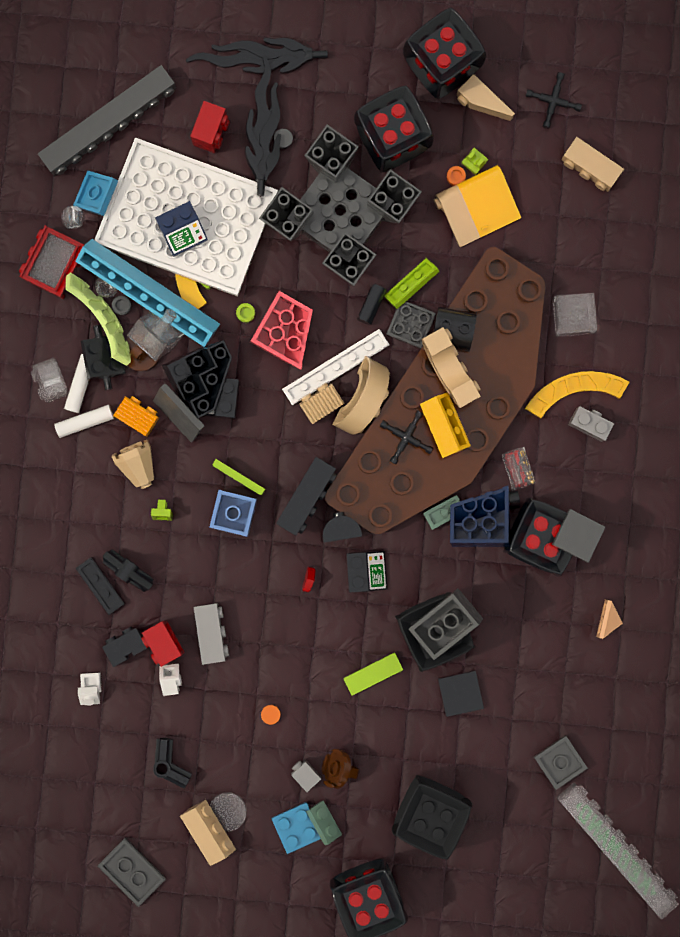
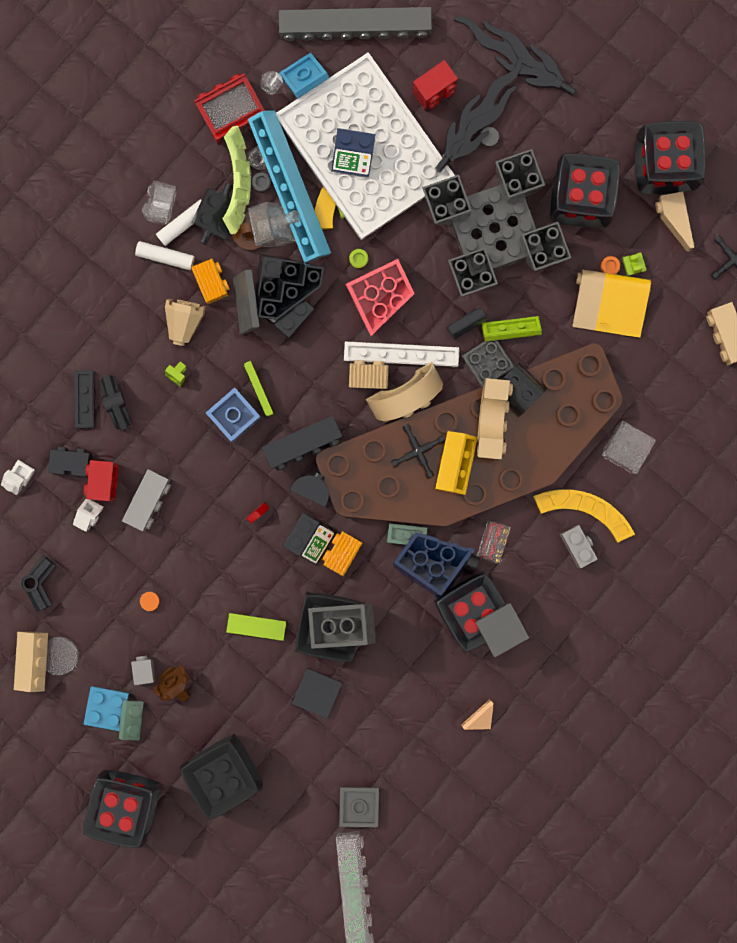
camera: 35 degrees right, 0 degrees up
none -> light orange brick [322,531,362,576]

